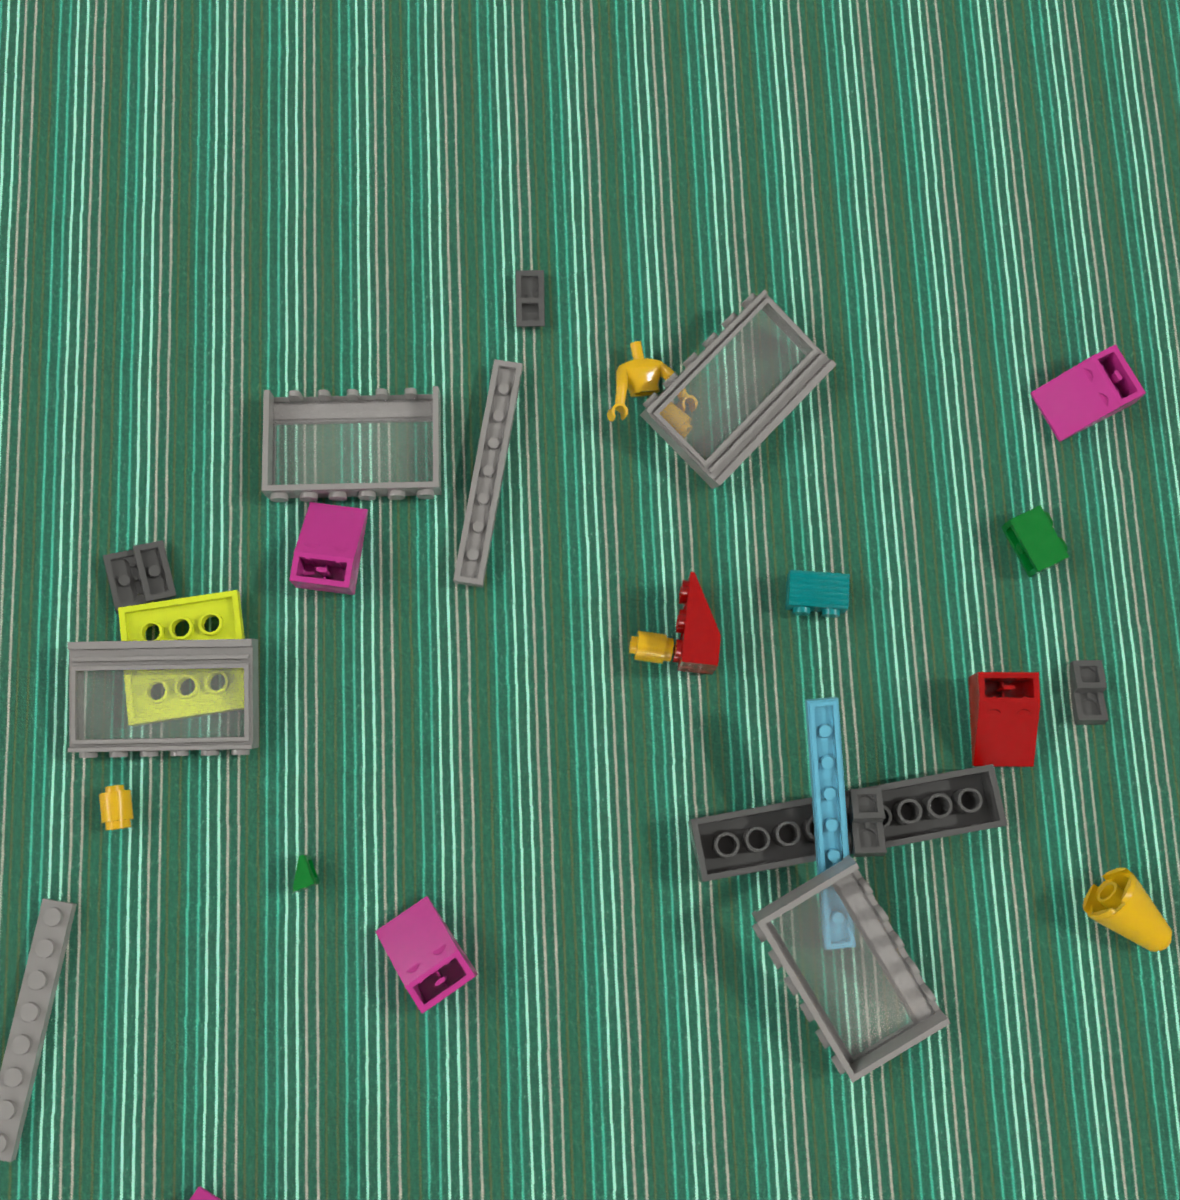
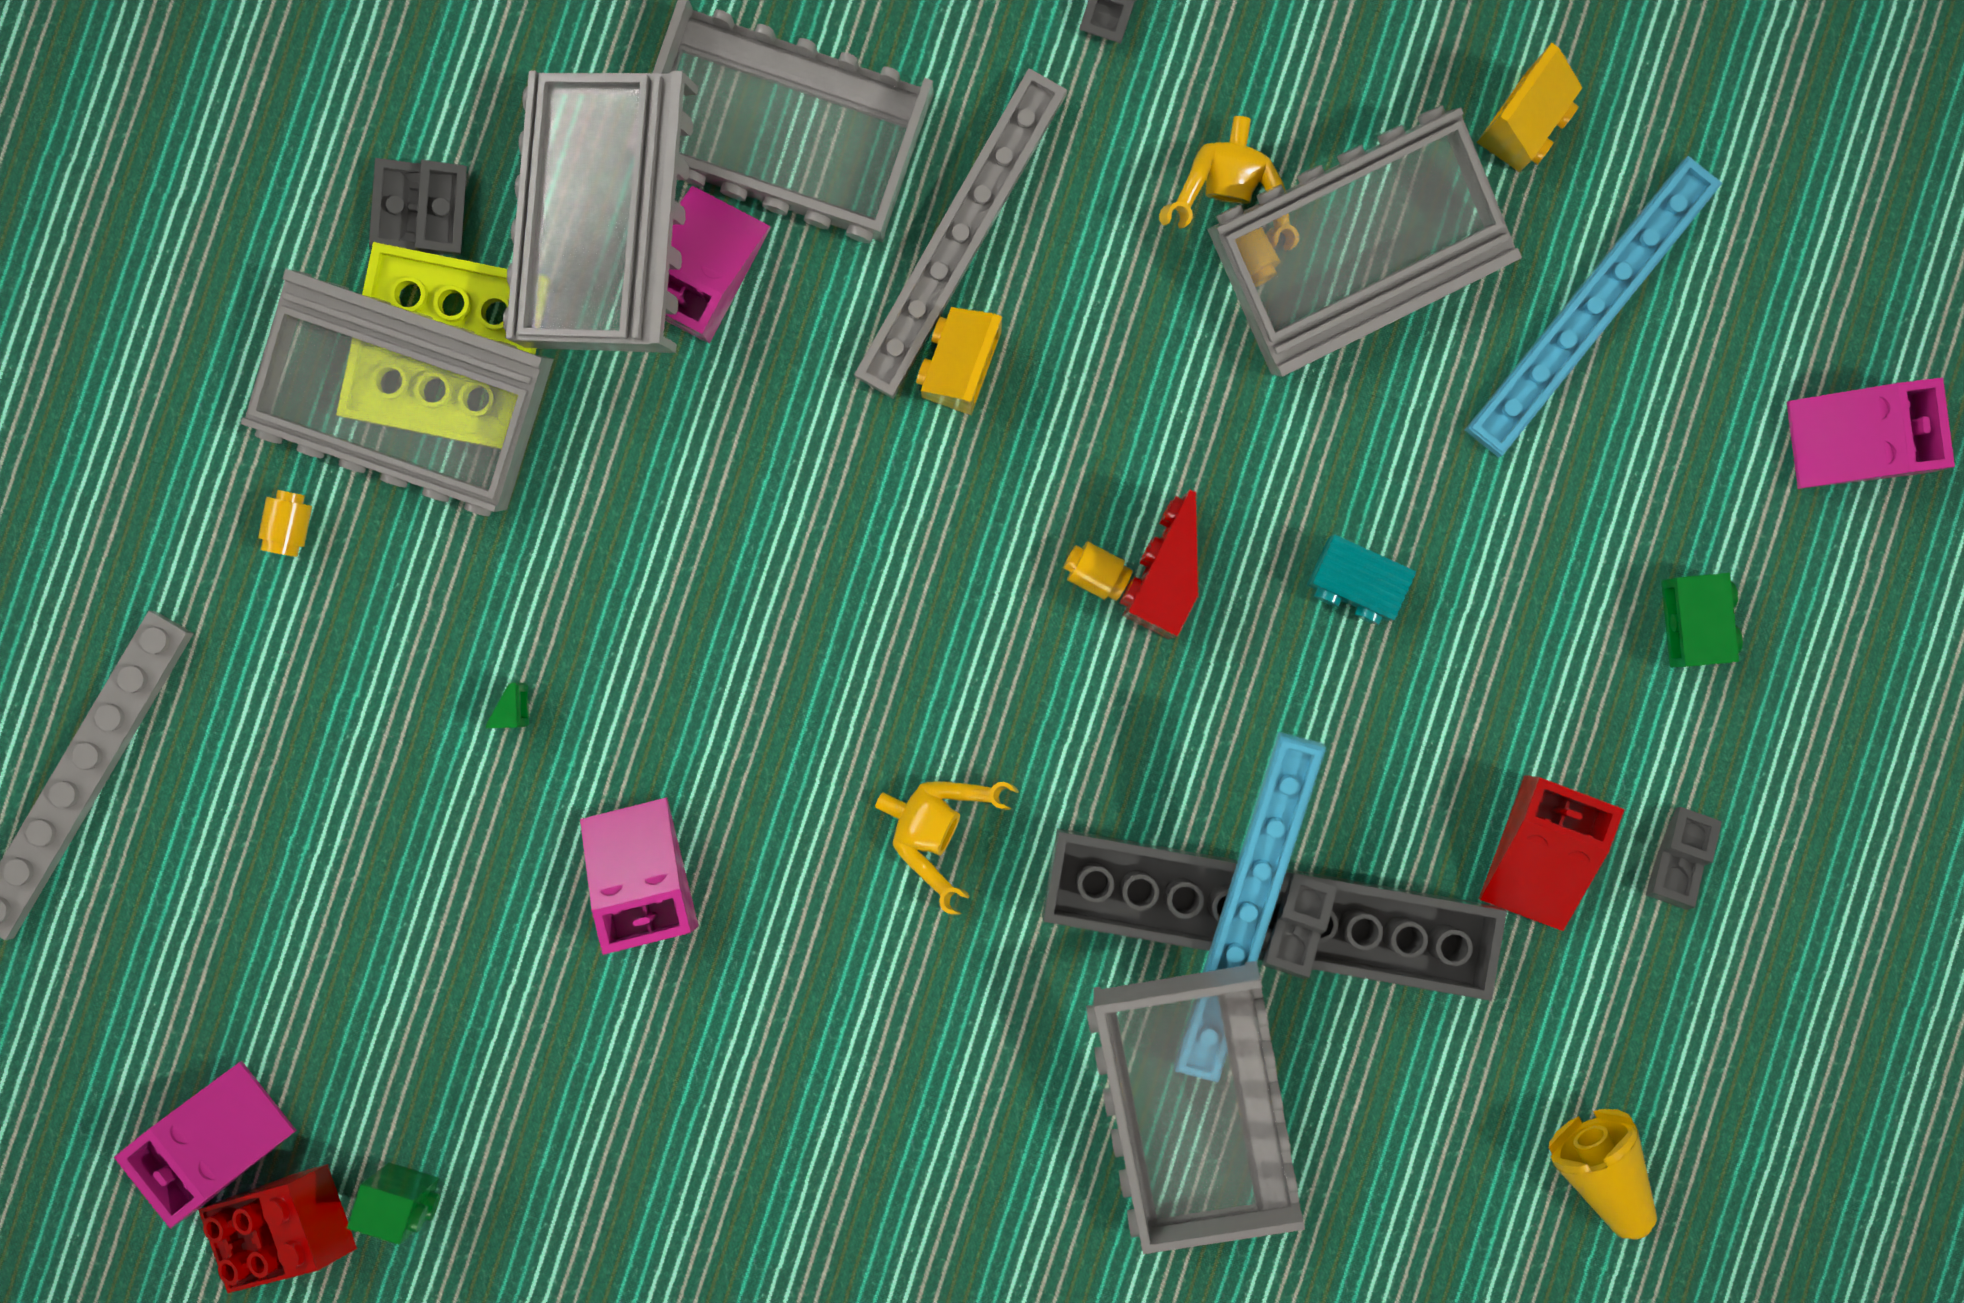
camera: 20 degrees right, 10 degrees up
none -> window [503,71,698,353]
none -> yellow piece [875,781,1018,915]
none -> yellow slope [916,307,1002,415]
none -> medium azure tile [1465,156,1722,458]
none -> yellow slope [1477,43,1583,172]

